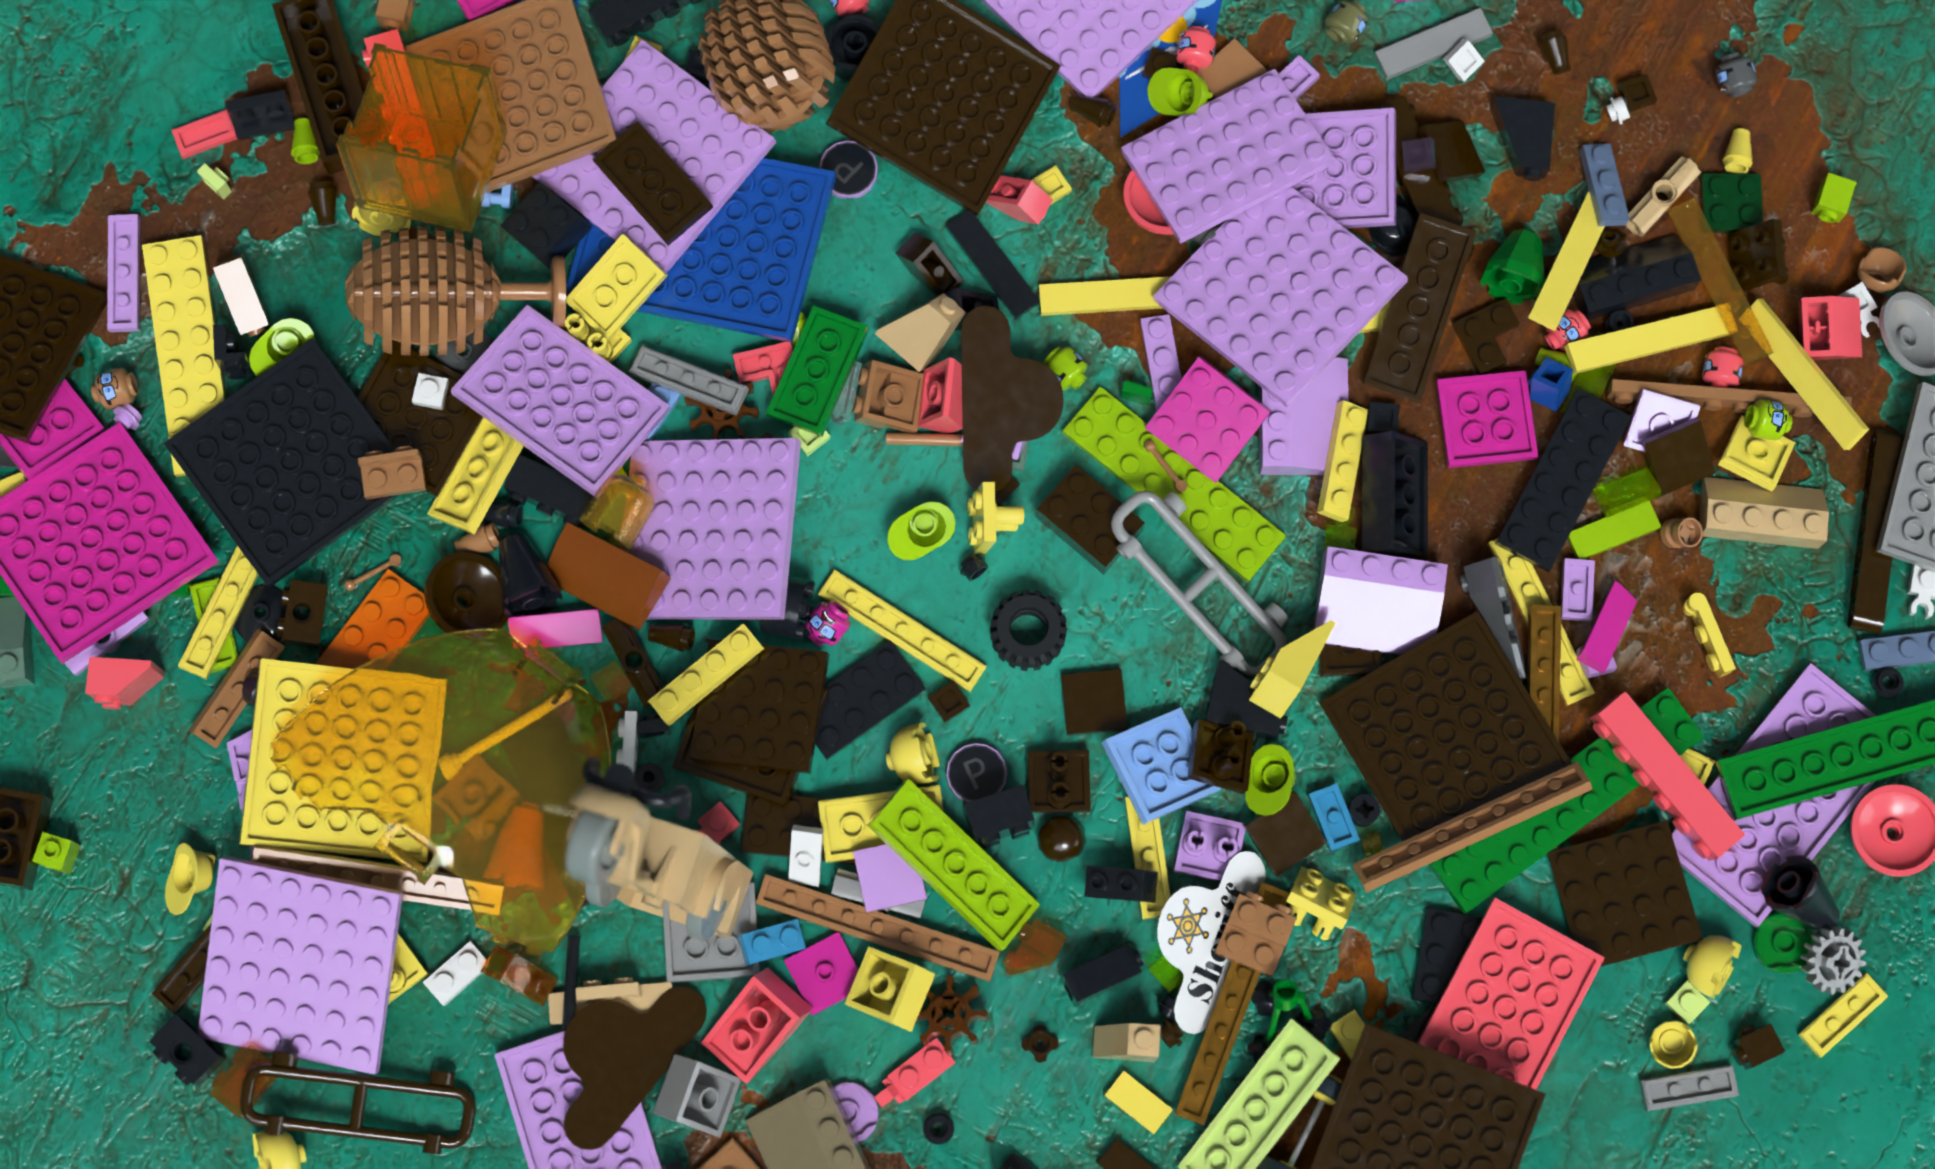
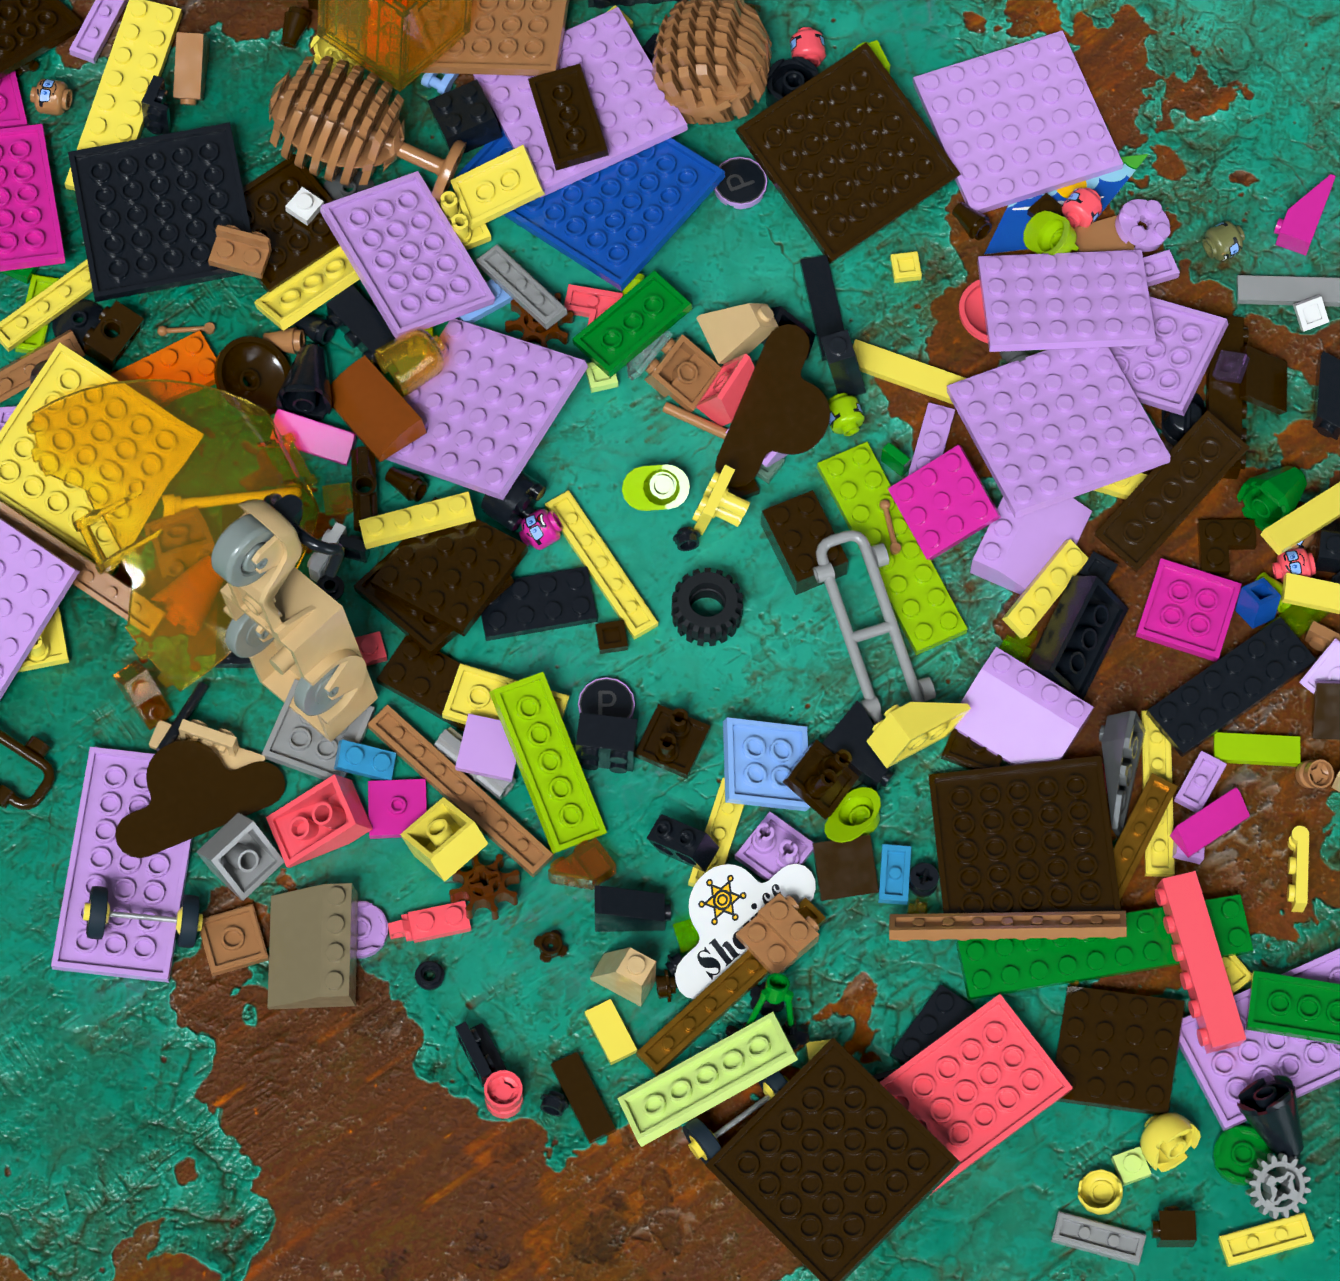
camera: 25 degrees right, 10 degrees down
lavender plate [113,403,142,430] -> none
lime piece [249,318,315,377] -> none
white plate [423,941,491,1006] -> none
white plate [788,825,824,887] -> none
light yellow cylinder [886,722,940,785] -> none
dark brown slope [895,233,964,296] -> none
coral slope [985,175,1053,225] -> none
dark brown hair [1037,816,1086,862] -> none
dark brown tile [1061,669,1128,736] -> none
light yellow plate [1286,866,1357,940] -> none
clear neon green plate [1593,468,1661,518] -> none
none -> black slope [821,329,866,397]
none -> lavender plate [1115,199,1171,252]

